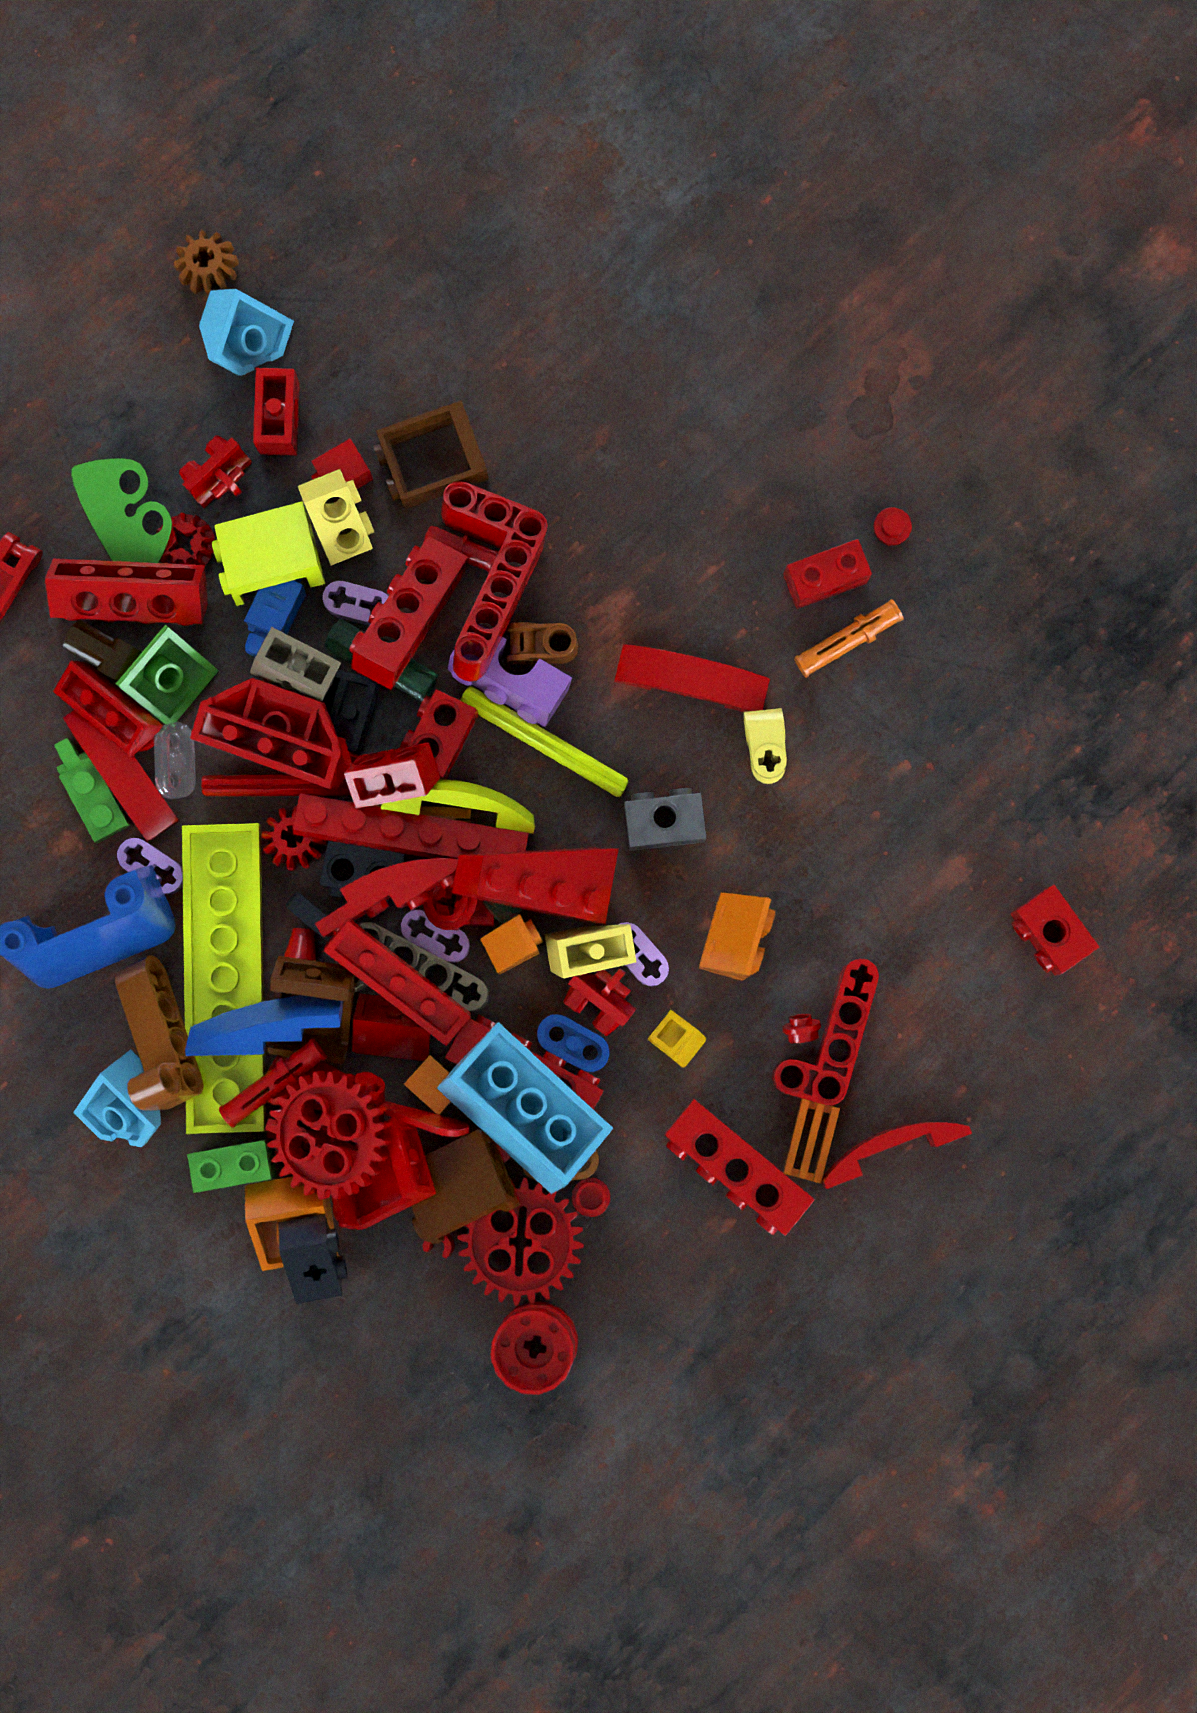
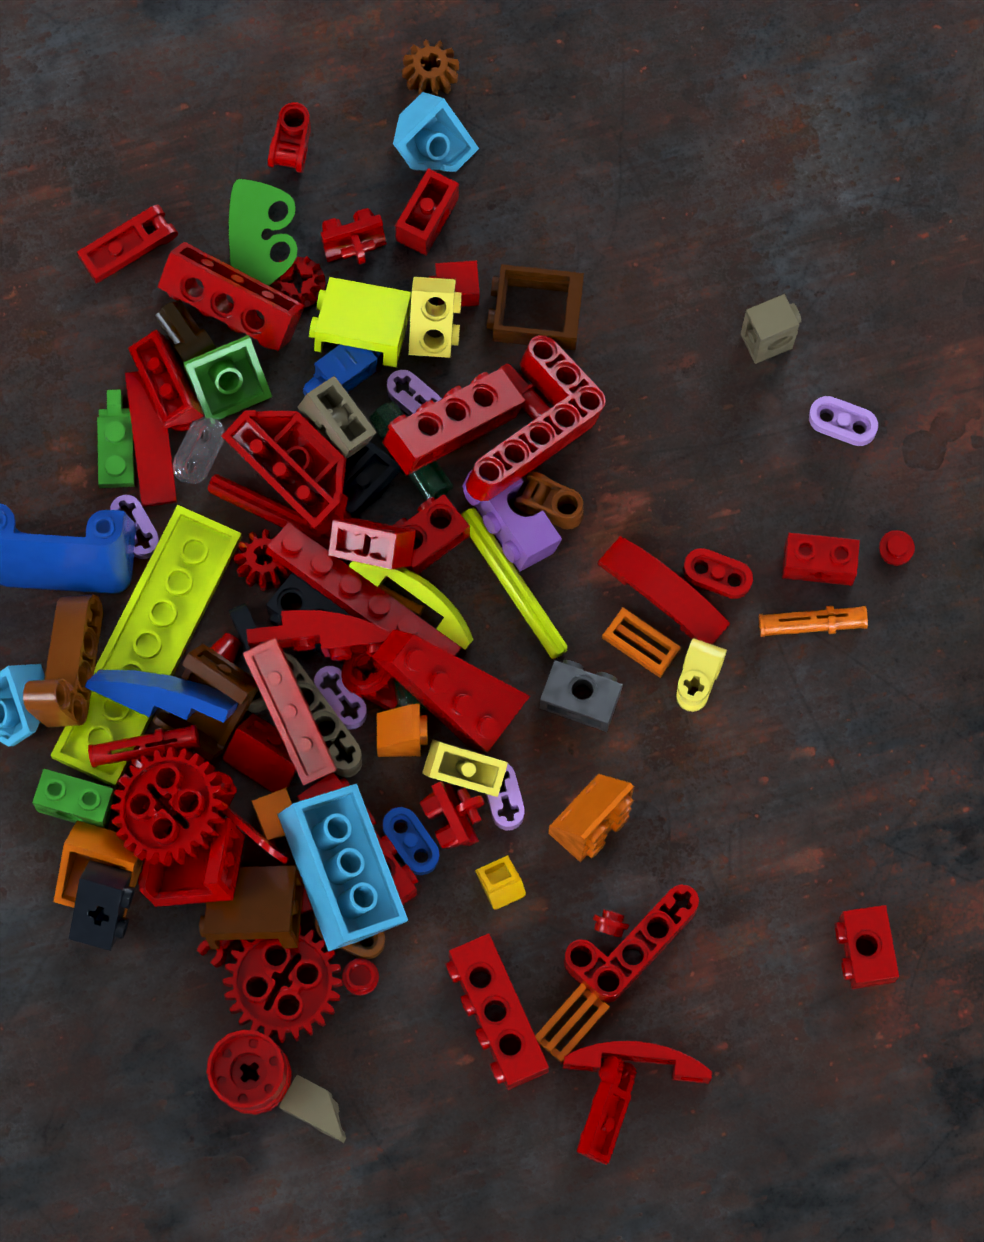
camera: 25 degrees right, 10 degrees down
none -> red piece [268,102,311,173]
none -> dark tan slope [279,1075,346,1143]
none -> red hinge [576,1055,637,1165]
none -> orange tile [602,607,681,678]
none -> red plate [683,548,753,599]
none -> dark tan brick [741,294,801,364]
none -> lavender plate [809,396,878,446]

